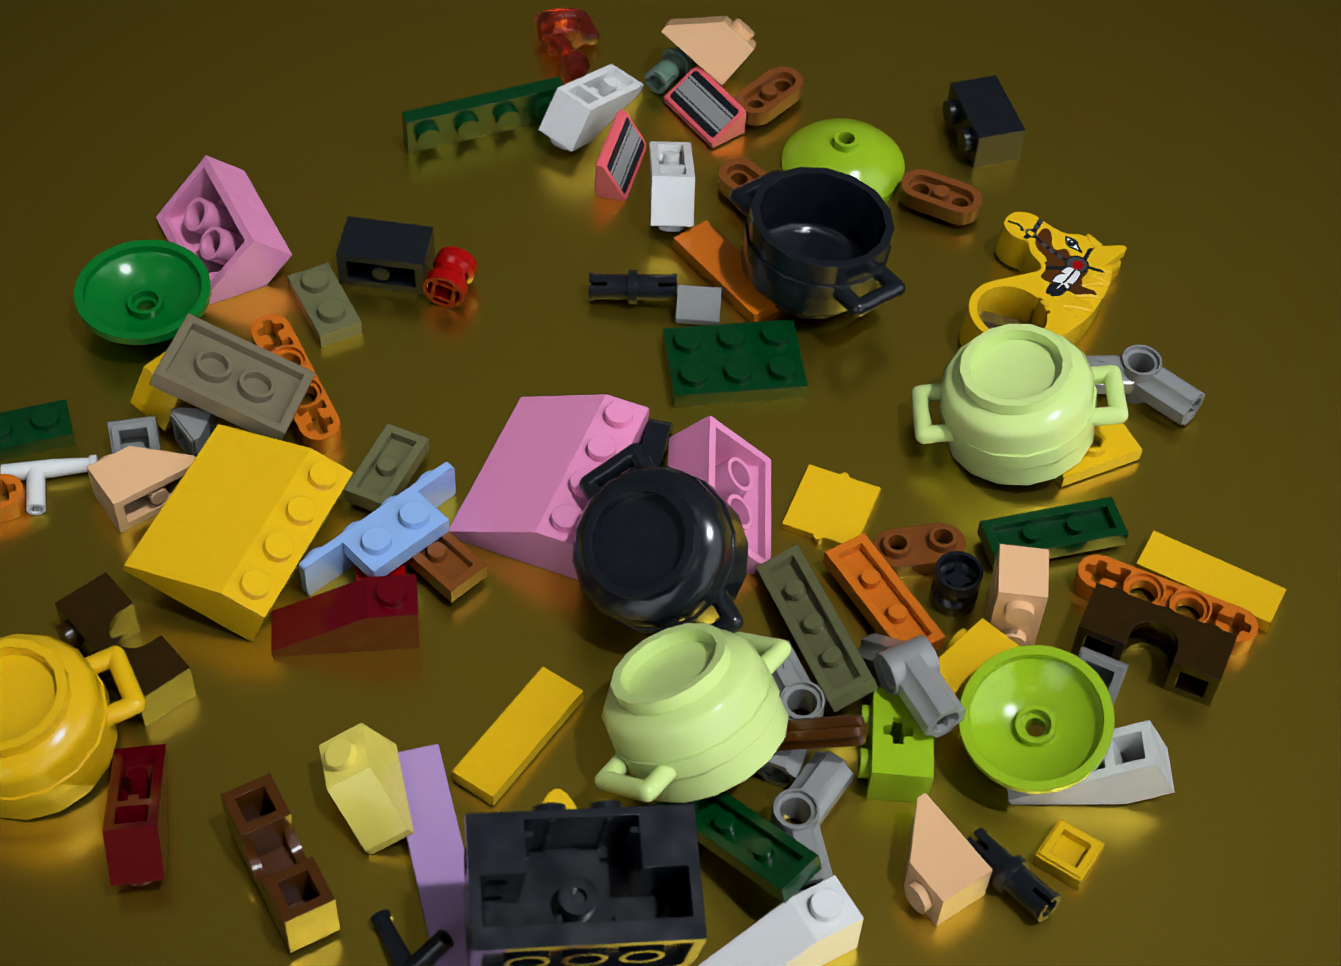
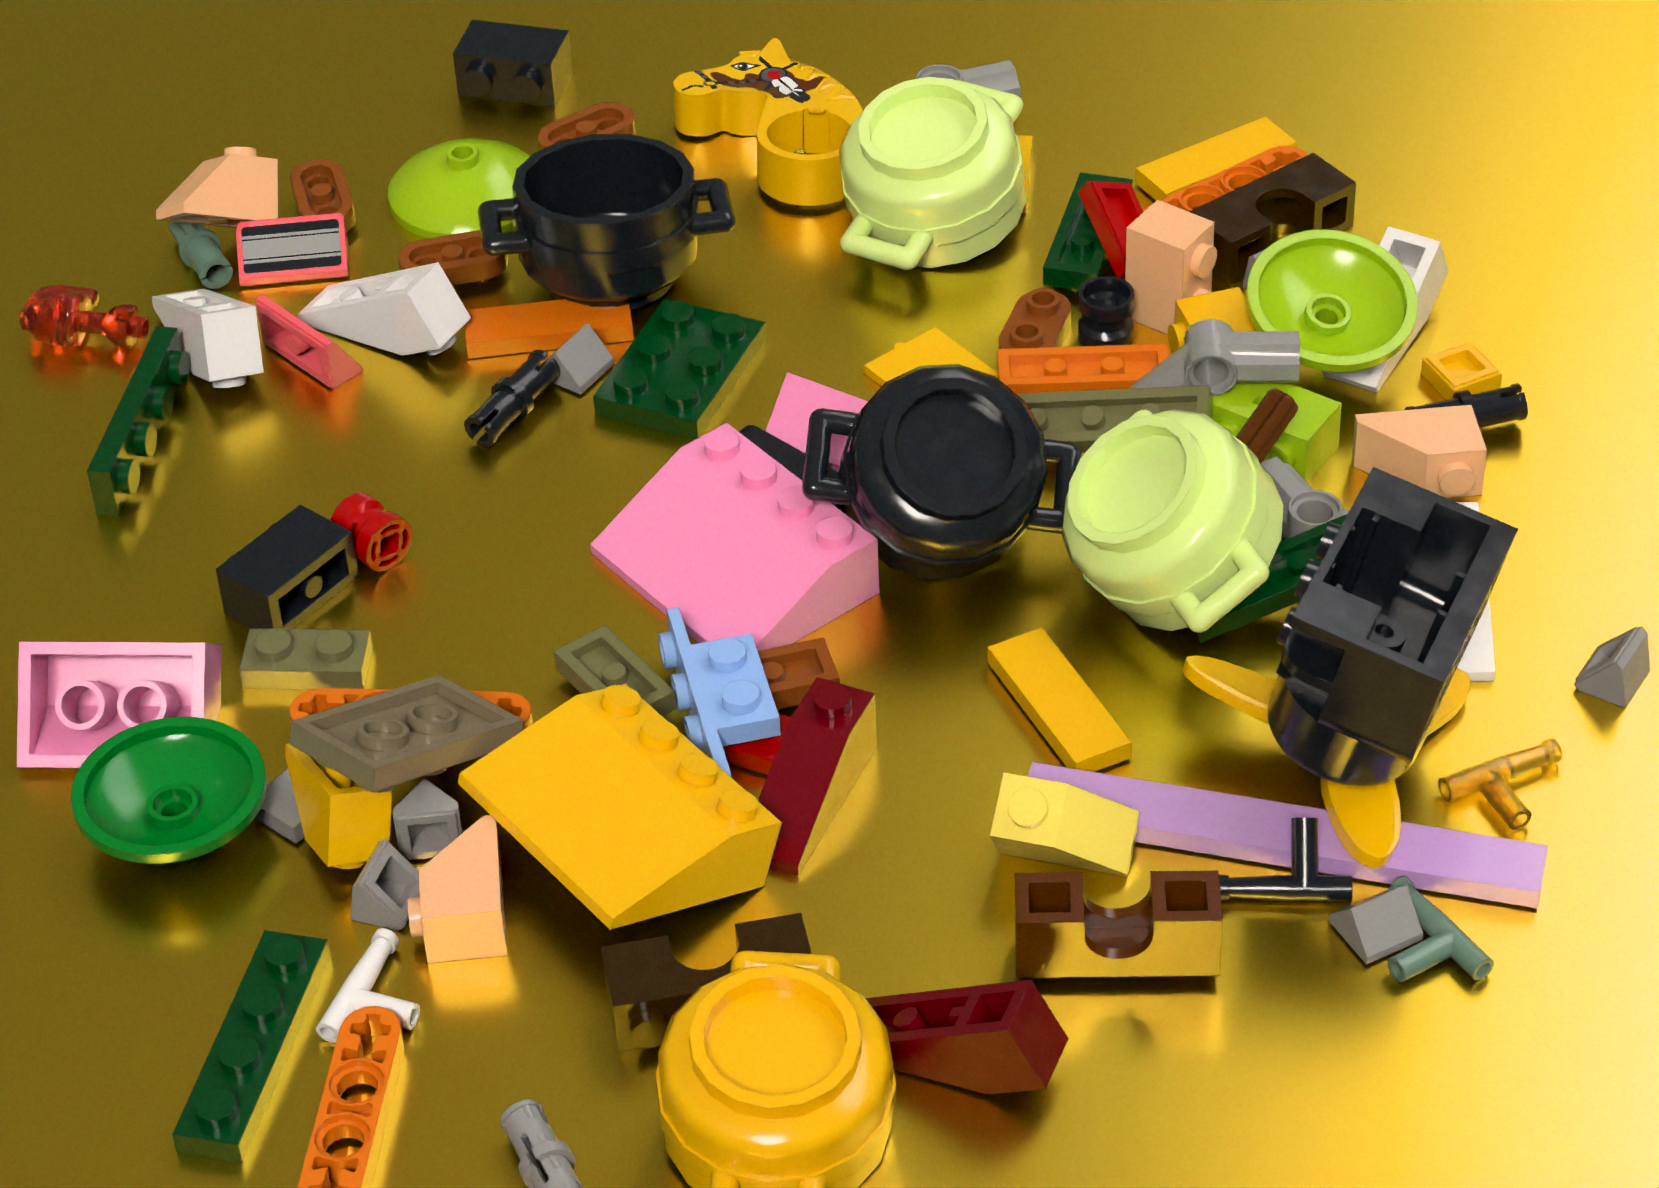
camera: 55 degrees left, 10 degrees down
none -> red tile [1078,181,1143,280]

